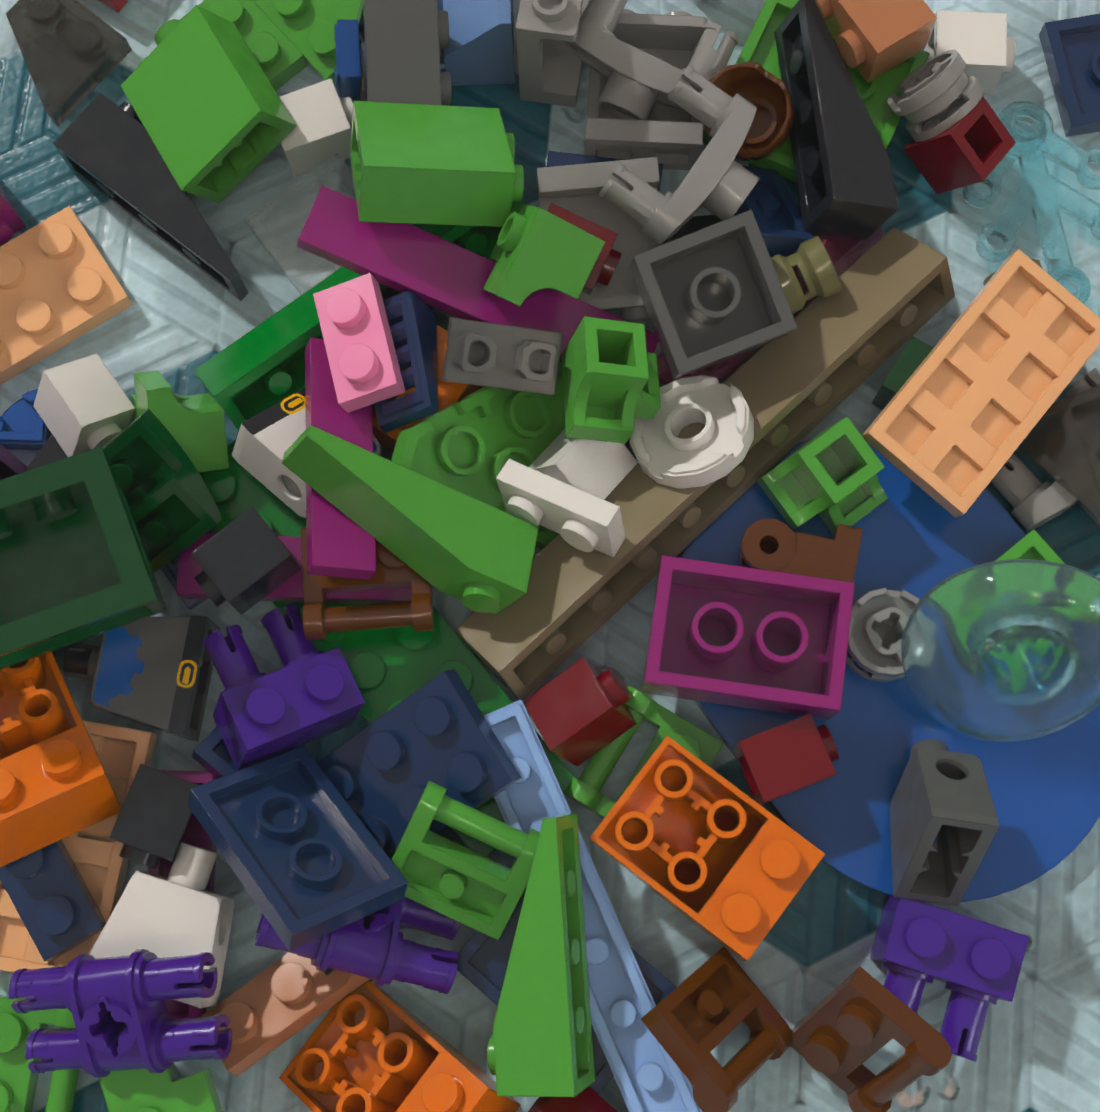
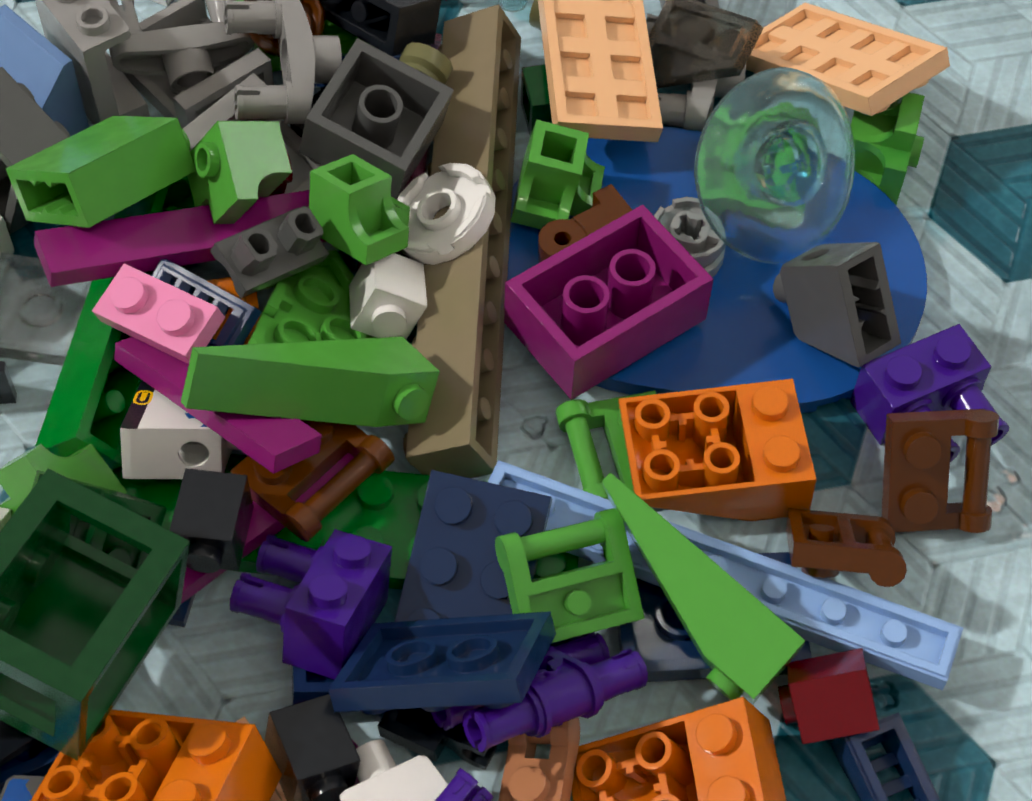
camera: 50 degrees left, 20 degrees down
torso [63,616,220,742] -> none
white plate [496,459,626,558] -> none
dark red brick [523,657,637,766] -> none
dark red brick [733,713,839,805] -> none

